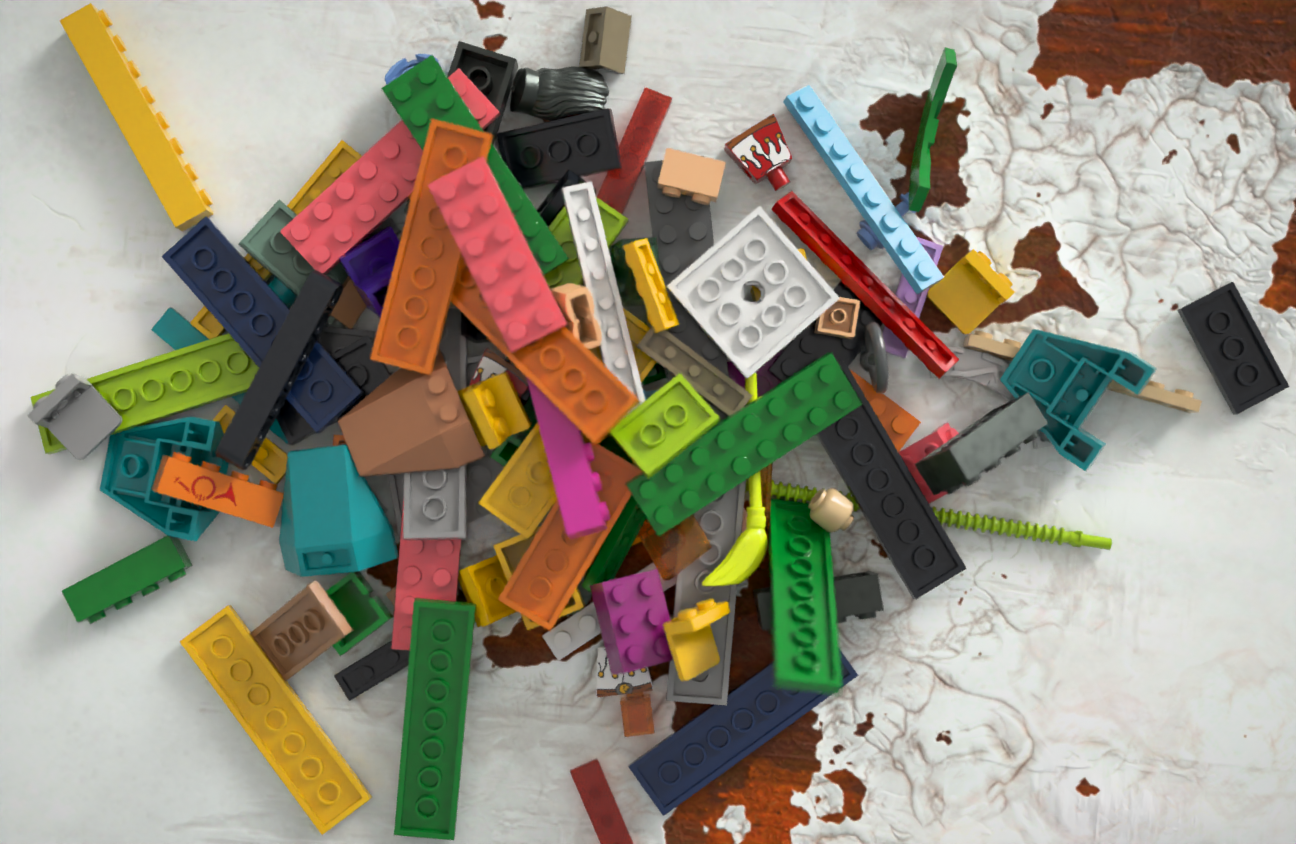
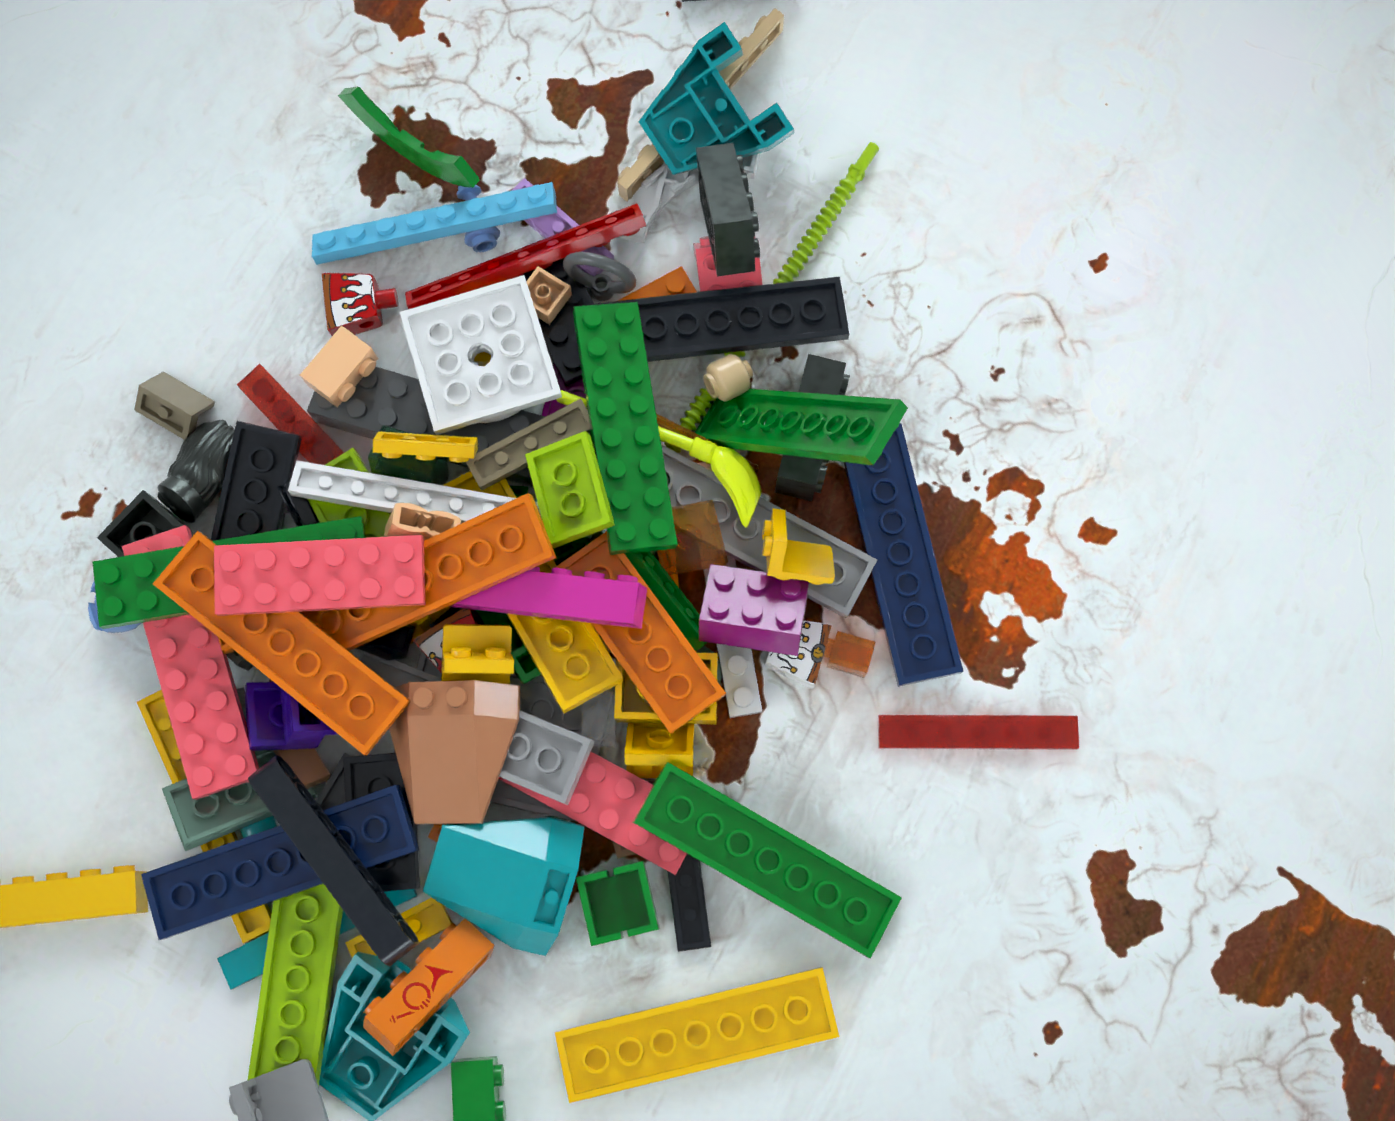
camera: 60 degrees left, 10 degrees down
medium nougat plate [250,580,353,681] -> none
yellow bracket [927,249,1015,334] -> none

